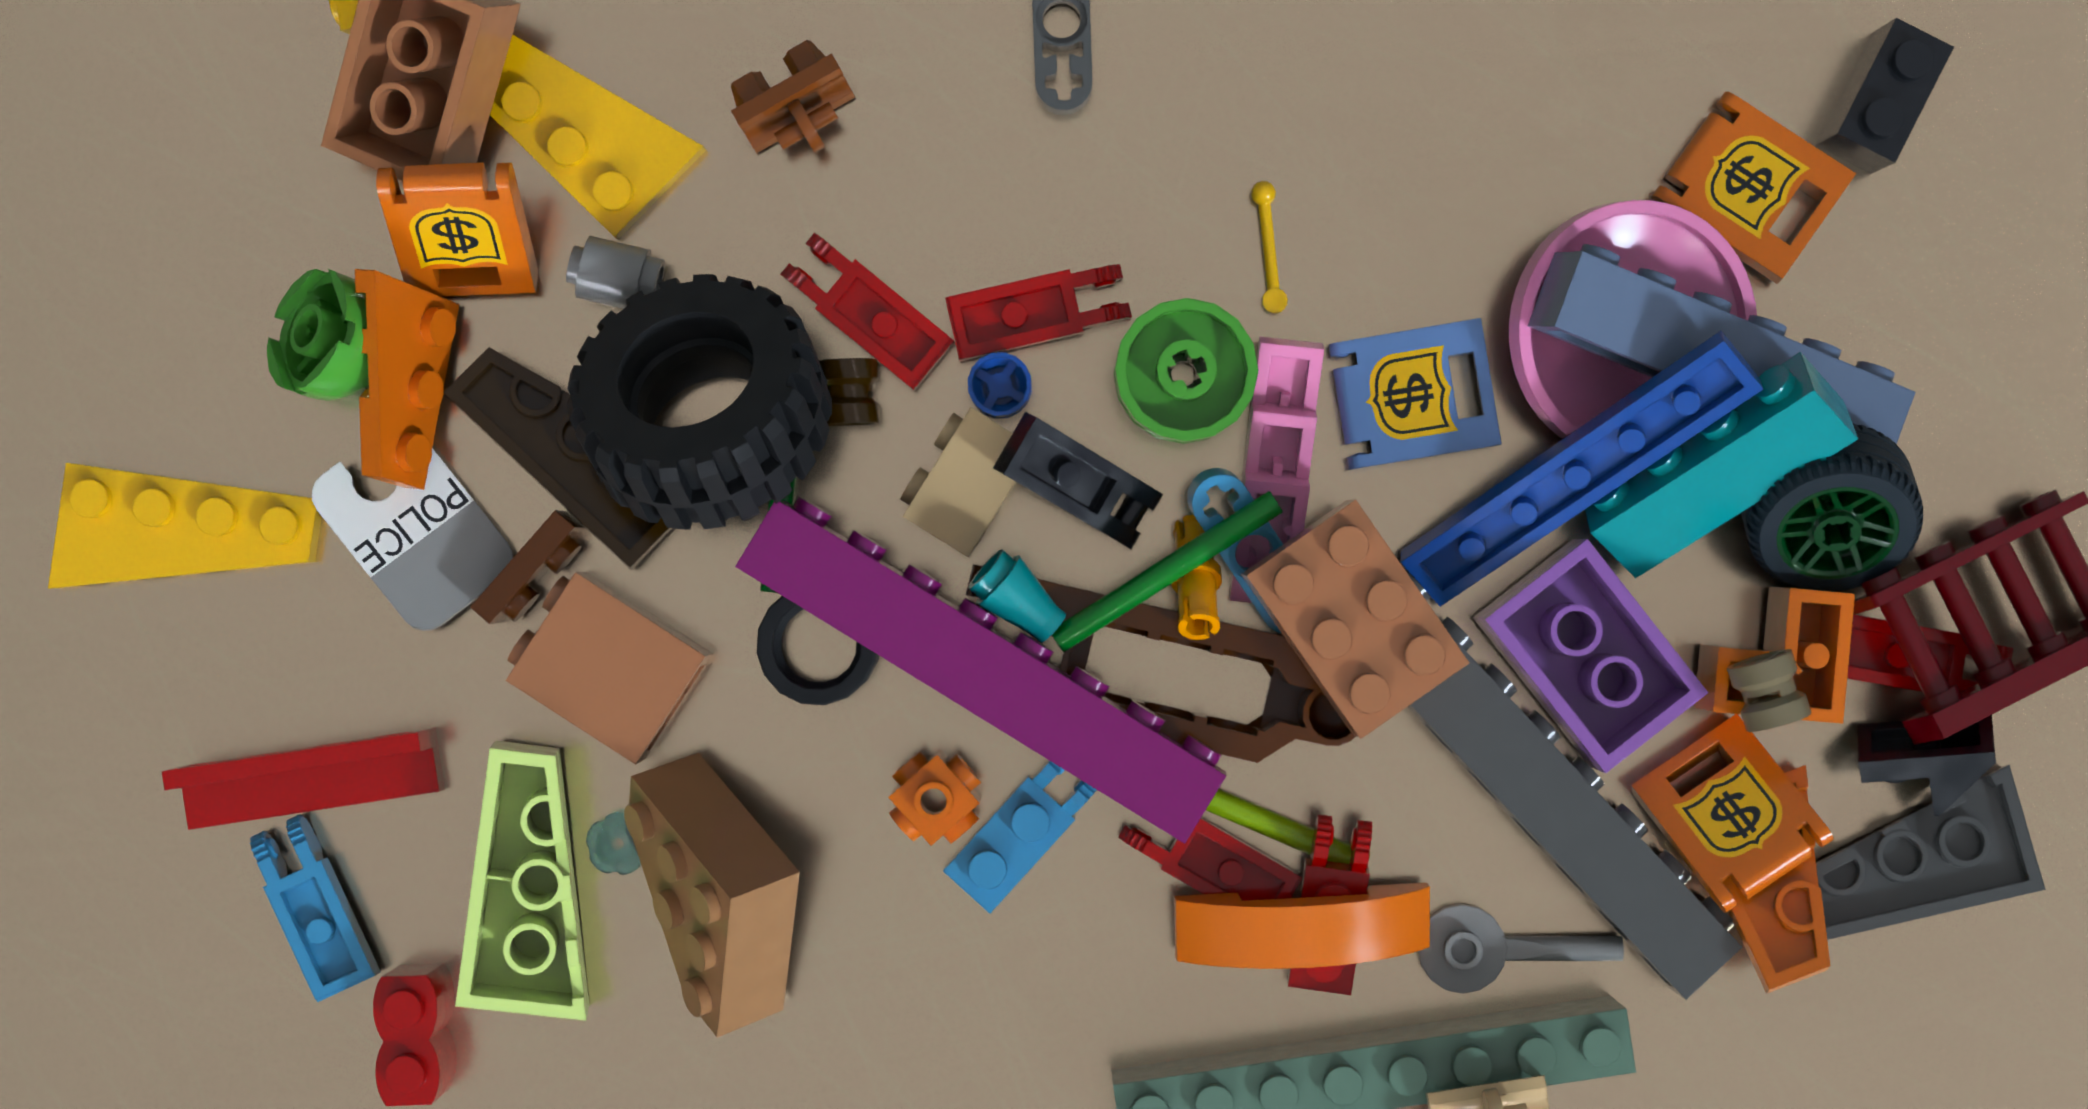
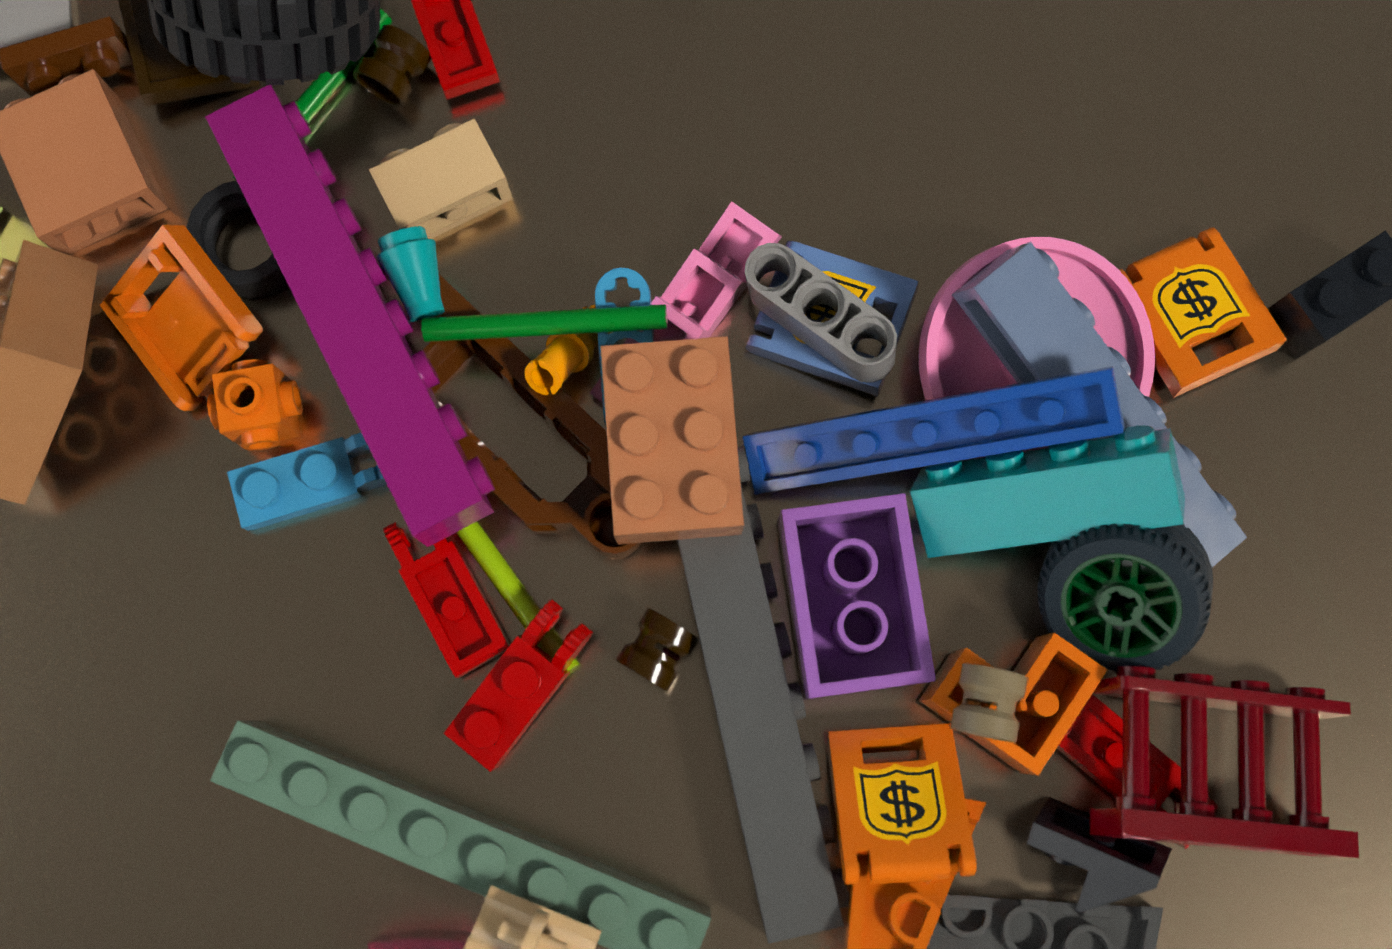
camera: 30 degrees right, 10 degrees down
red hinge [945,264,1132,362] -> none
blue wheel [968,352,1032,419] -> none
black plate [993,412,1163,550] -> none
bright green wheel [1113,298,1258,445] -> none
orange slope [1174,883,1430,969] -> none
yellow hinge [1251,181,1288,314] -> none
light grey piece [1418,903,1624,994] -> none
none -> orange container [100,225,263,411]
none -> dark brown wheel [616,608,699,692]
none -> light grey beam [745,243,897,383]

